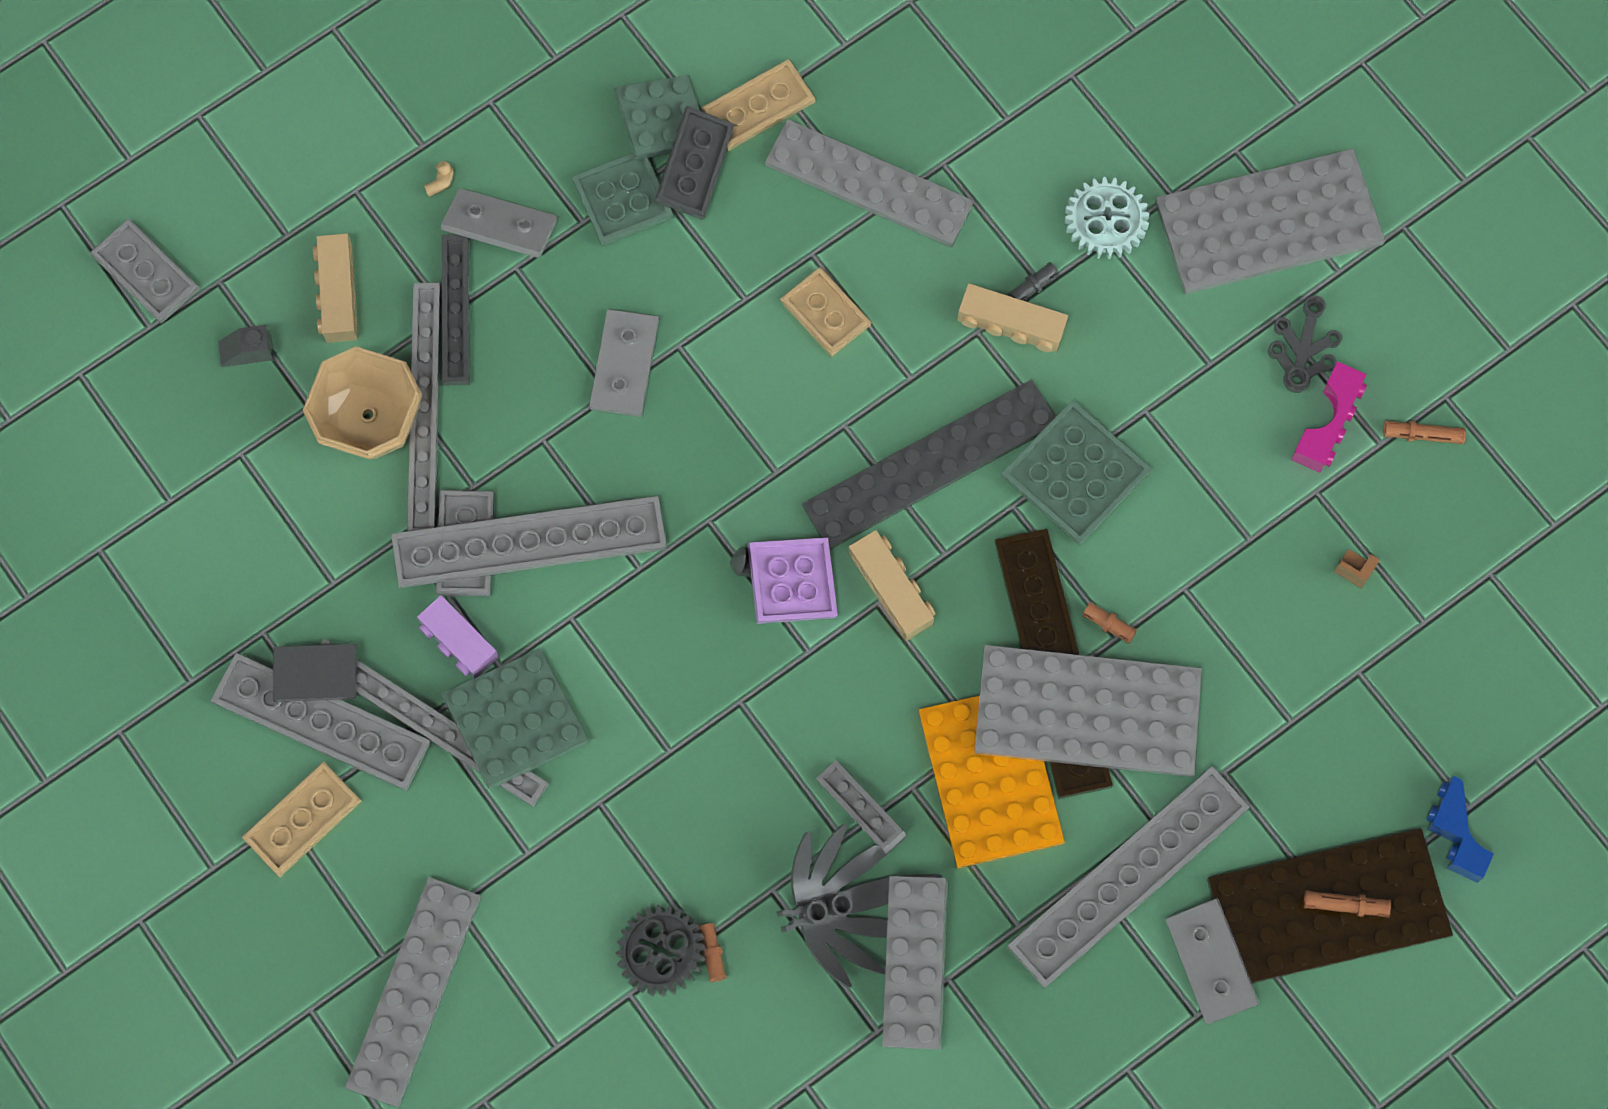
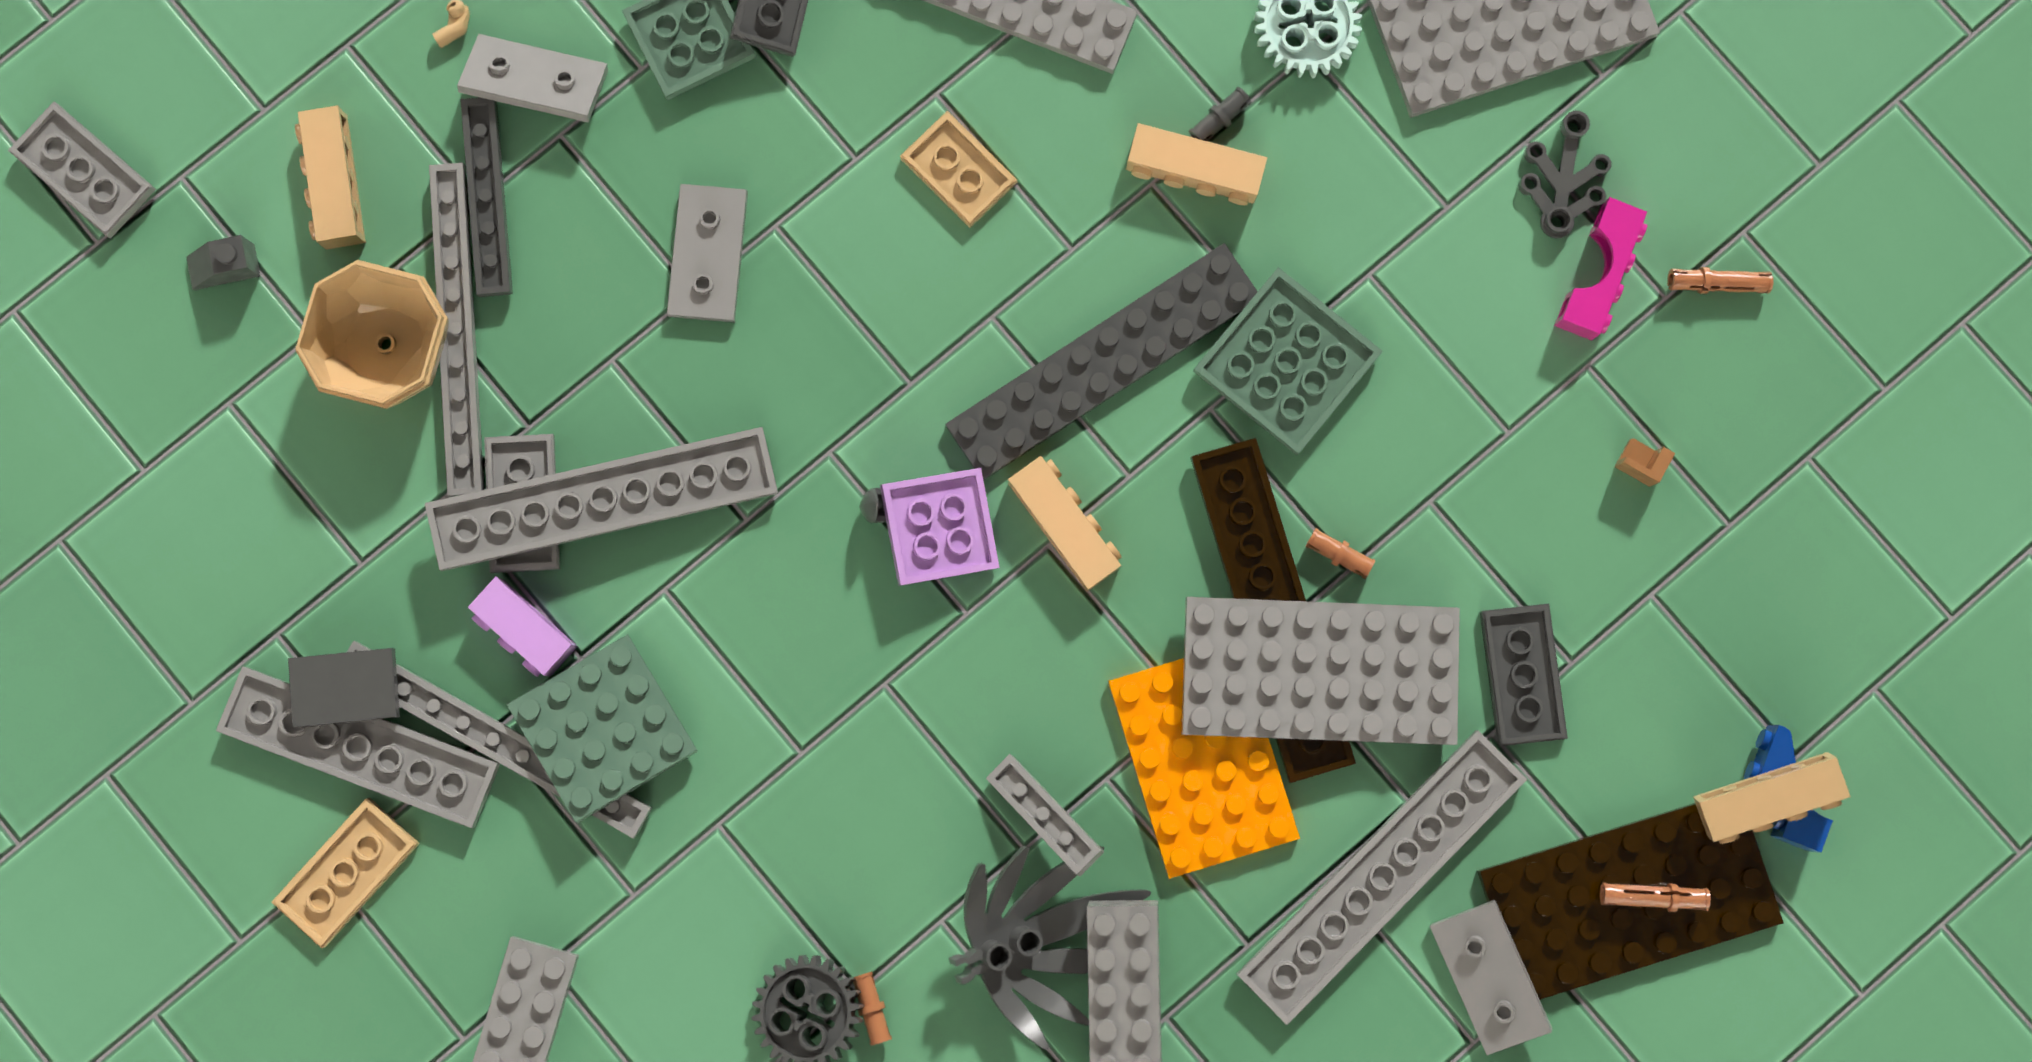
camera: 10 degrees left, 10 degrees up
none -> dark grey tile [1480,603,1568,746]
none -> tan brick [1693,752,1851,844]

